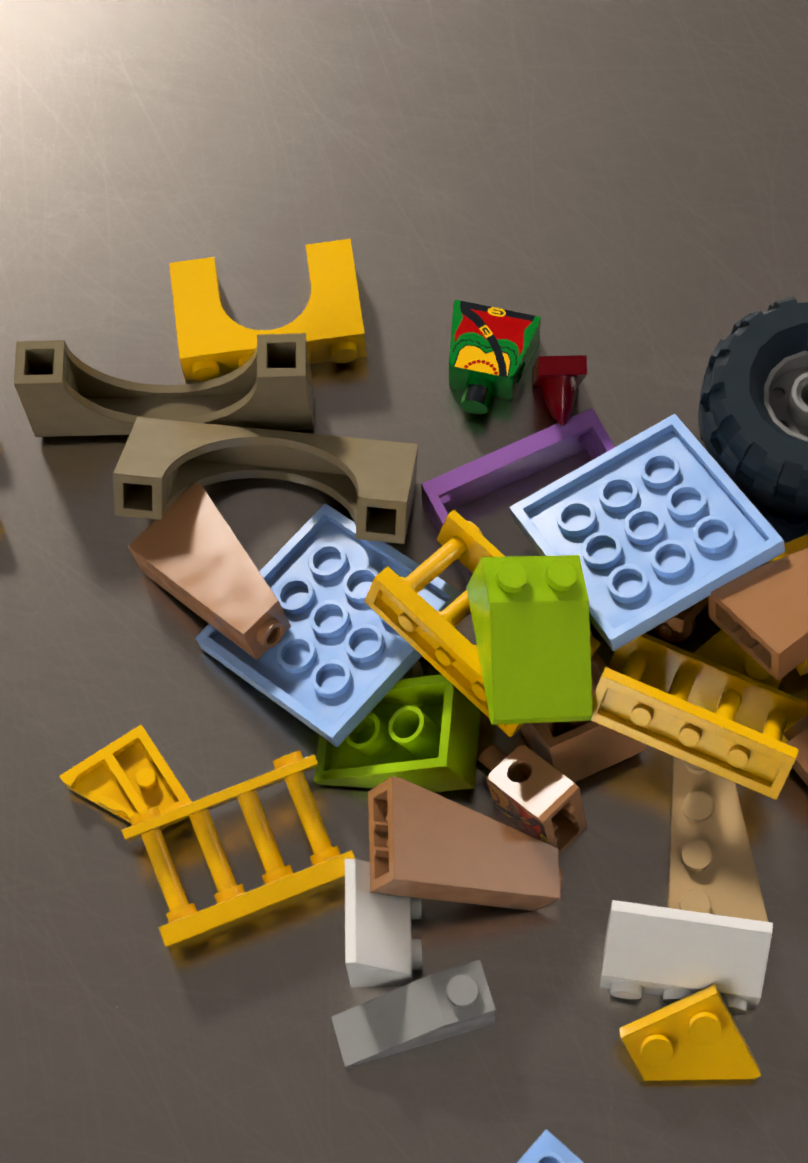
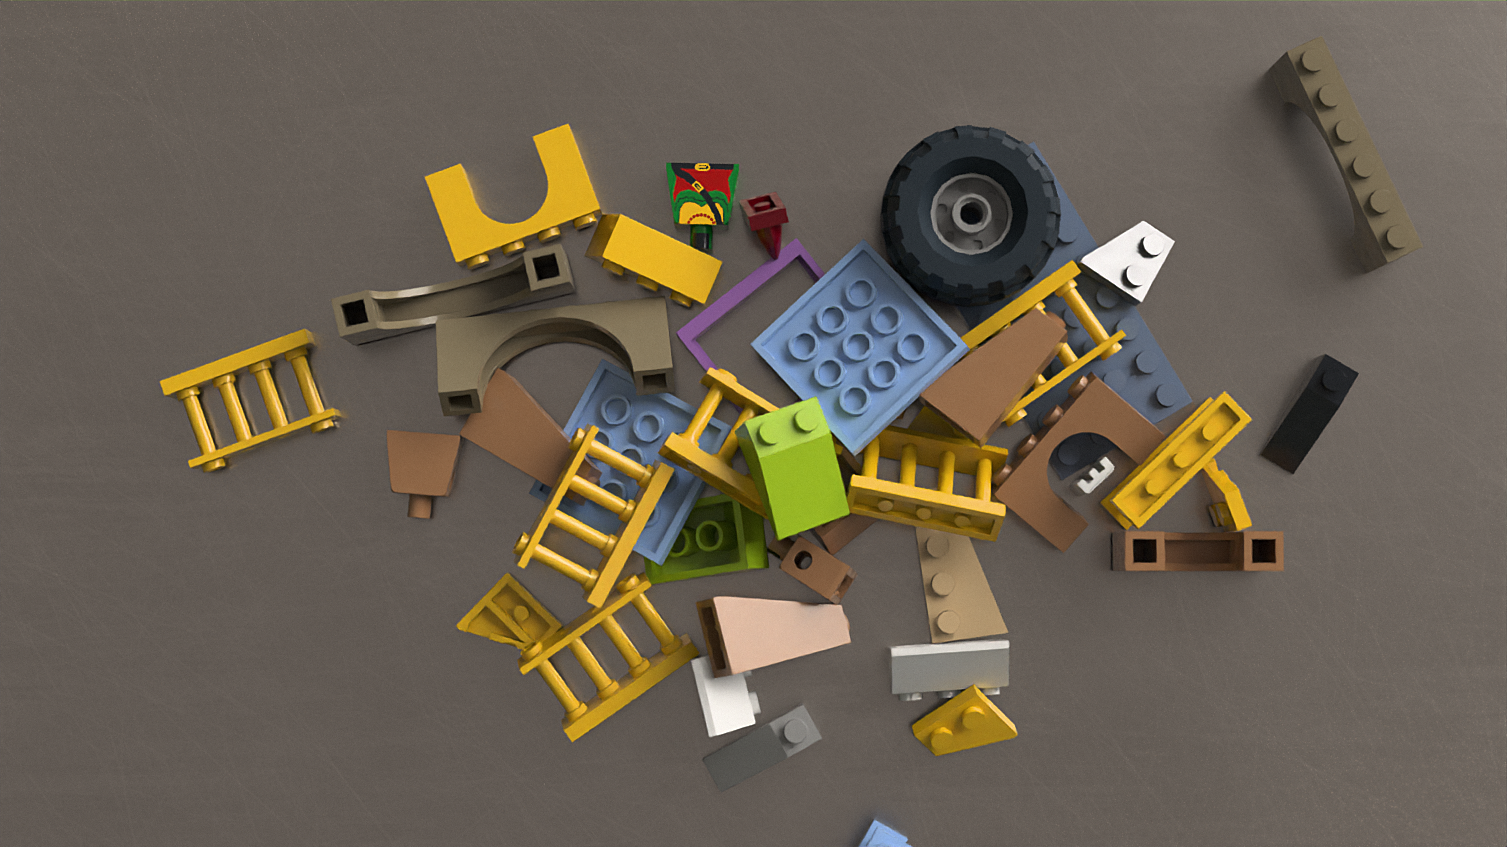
camera: 15 degrees left, 20 degrees up
none -> medium nougat torso [387,430,464,519]
none -> yellow fence [512,423,675,609]
none -> yellow wedge [584,214,722,307]

